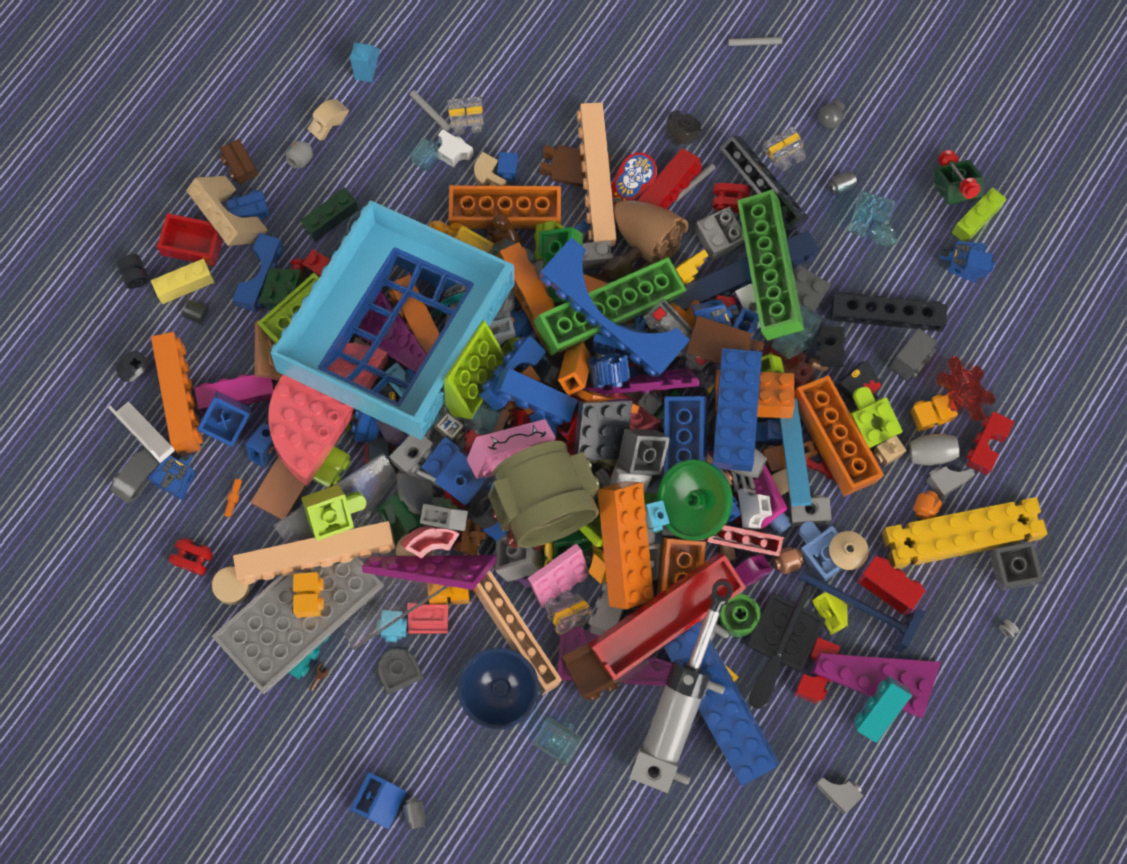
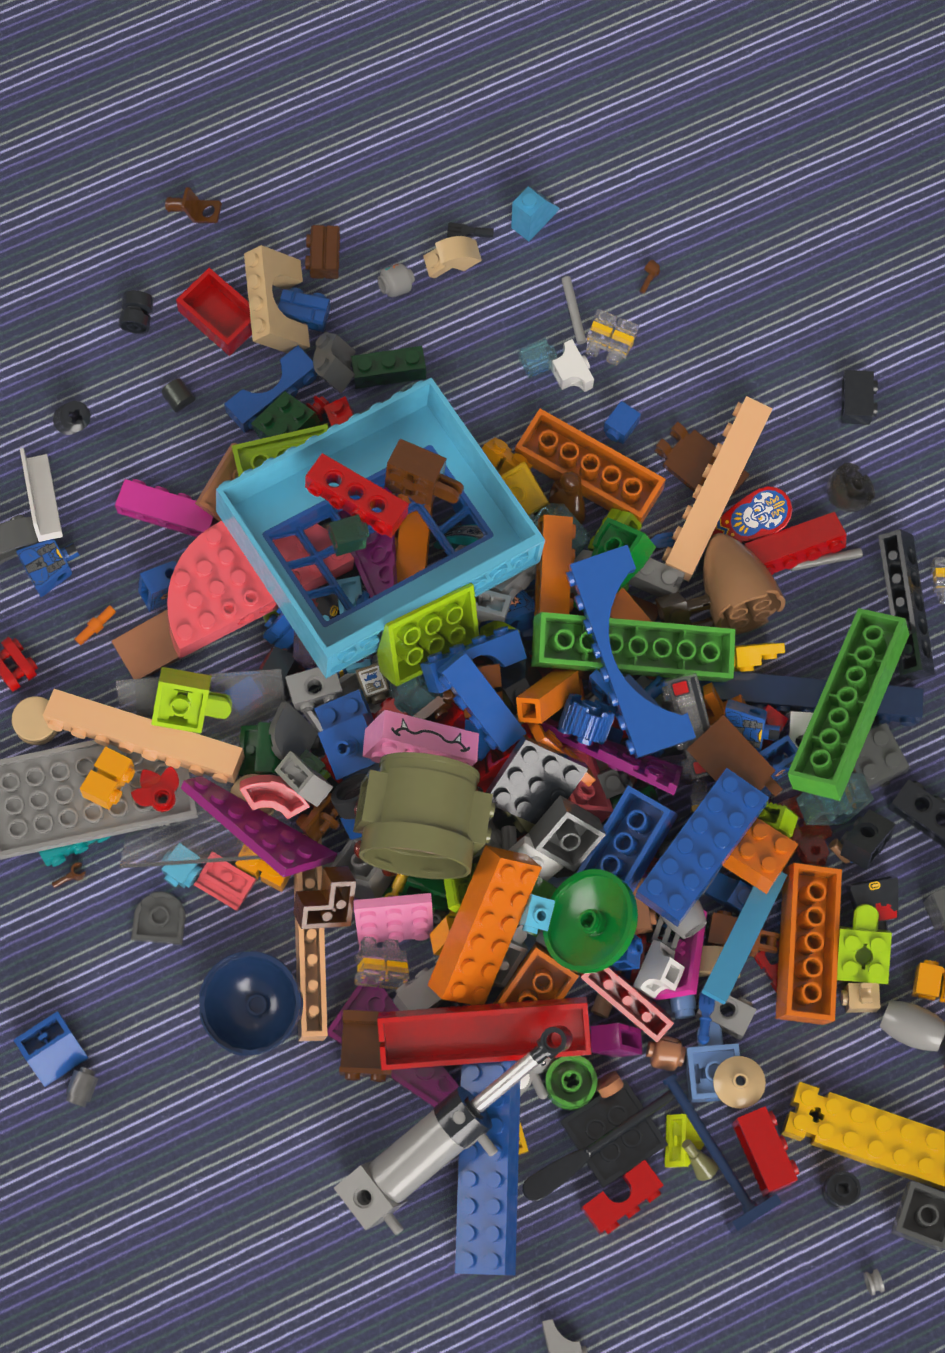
camera: 30 degrees right, 0 degrees up
light yellow brick [151,258,215,304] -> none
orange brick [151,332,203,455] -> none
blue brick [197,391,251,447] -> none
lime brick [313,446,351,488] -> none
tan brick [474,152,507,186] -> none
clear light blue tile [532,716,582,766] -> none
light grey slope [695,207,745,261] -> none
red brick [712,183,750,214] -> none
magenta wing [812,653,941,718] -> none
teal brick [854,675,912,743] -> none
orange head [913,491,942,520] -> none
light grey arch [927,466,975,499] -> none
none -> red plate [131,766,179,812]
none -> reddish brown bracket [165,187,222,223]
none -> reddish brown brick [293,866,356,929]
none -> red brick [305,453,409,538]
none -> dark grey brick [313,332,356,393]
none -> clear green brick [328,514,370,556]
none -> reddish brown brick [384,439,464,506]
none -> black piece [447,222,494,238]
none -> nougat tile [597,1071,624,1098]
none -> reddish brown hand [640,260,660,294]
none -> olive cone [682,1139,718,1181]
none -> blue piece [698,991,715,1045]
none -> black wheel [822,1171,861,1209]
none -> black brick [841,370,878,425]

